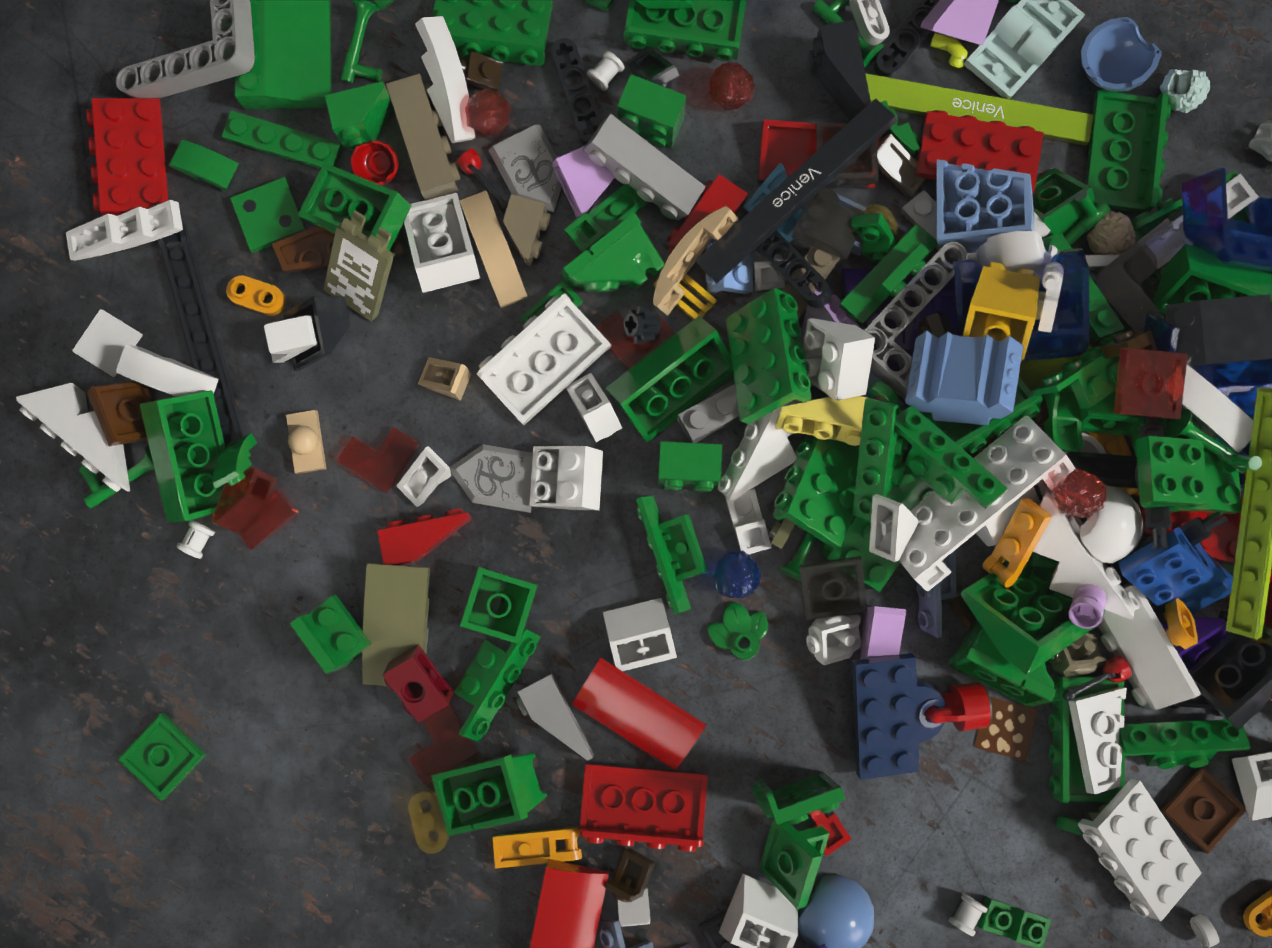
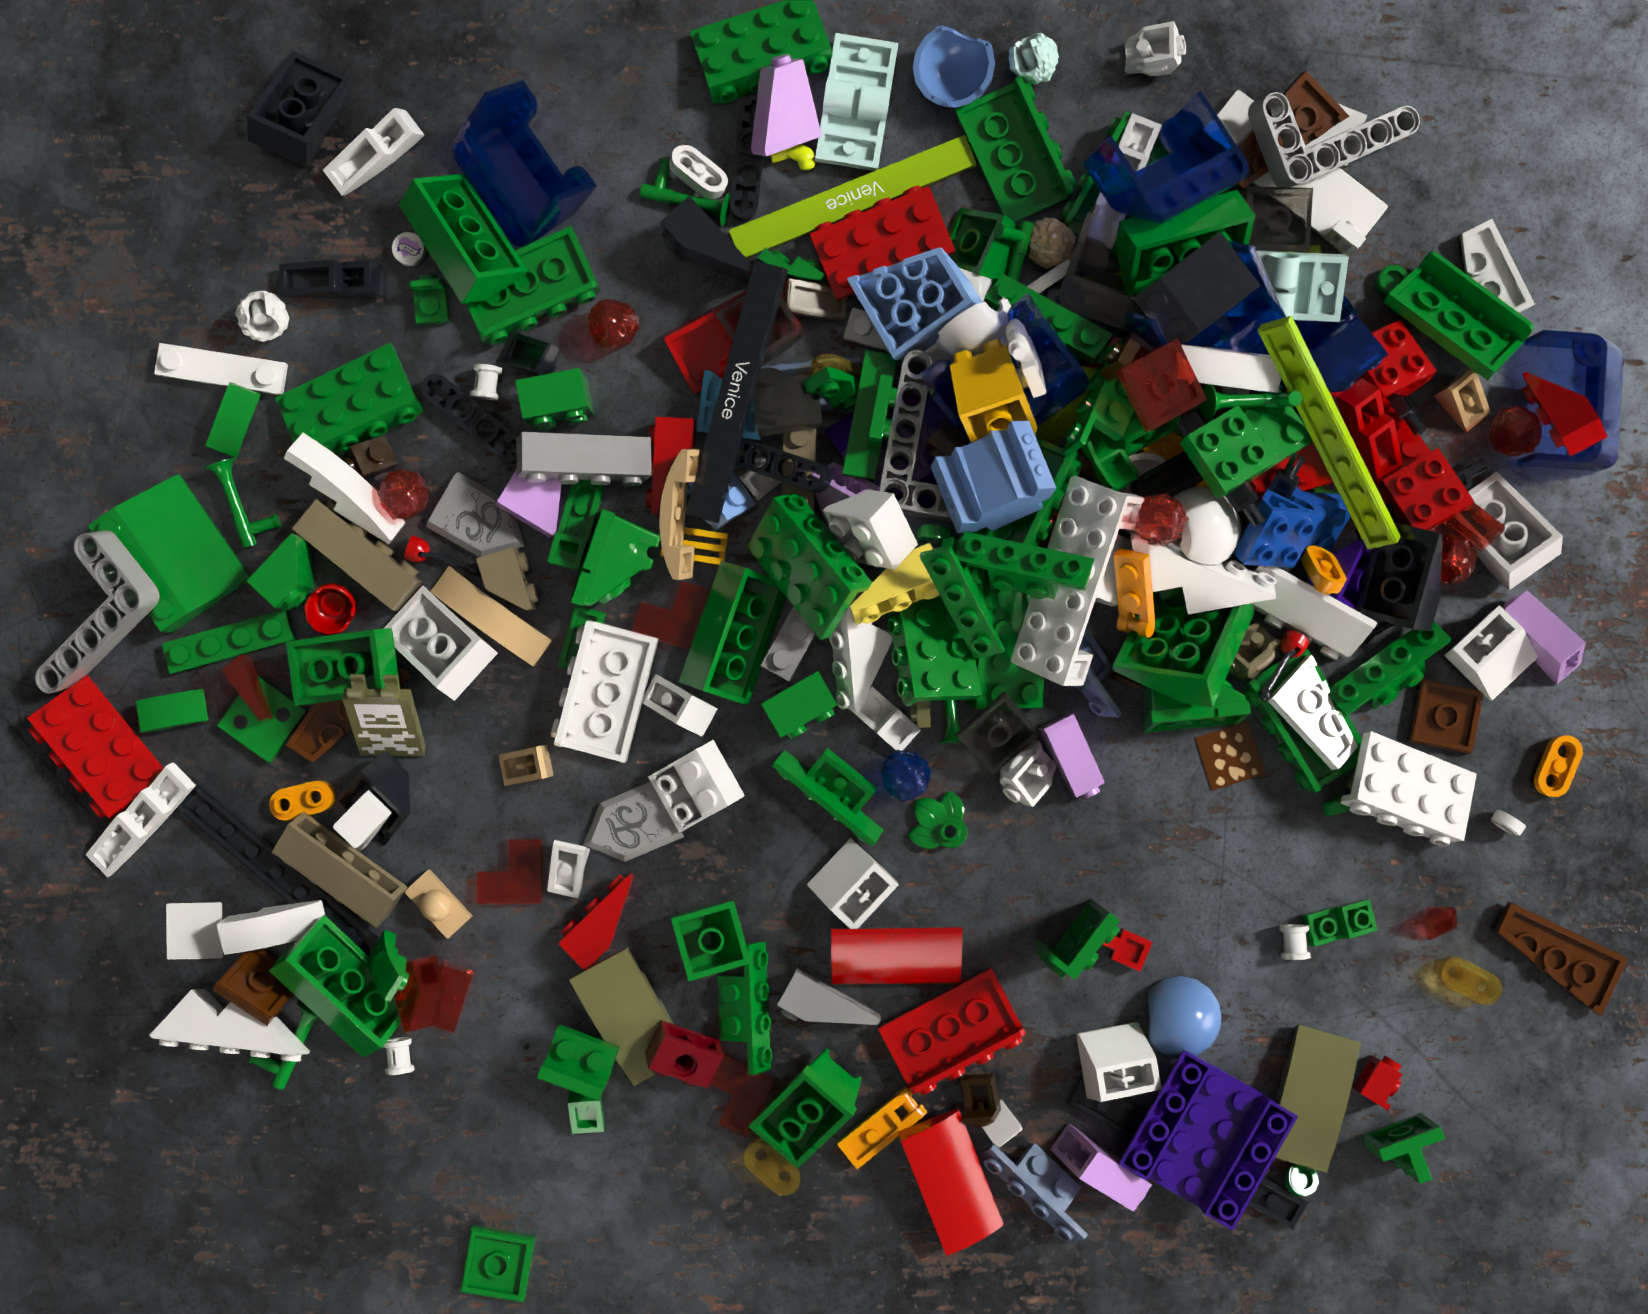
camera: 30 degrees left, 5 degrees up
black gear [624,306,661,344] -> none
green bracket [759,820,830,909] -> none
dark blue plate [852,653,993,780] -> none
white slope [869,494,919,562] -> none
lavender wheel [1069,584,1107,629] -> none
none -> clear red slope [222,655,273,721]
none -> dark tan brick [272,812,407,928]
none -> bracket [568,1090,605,1134]

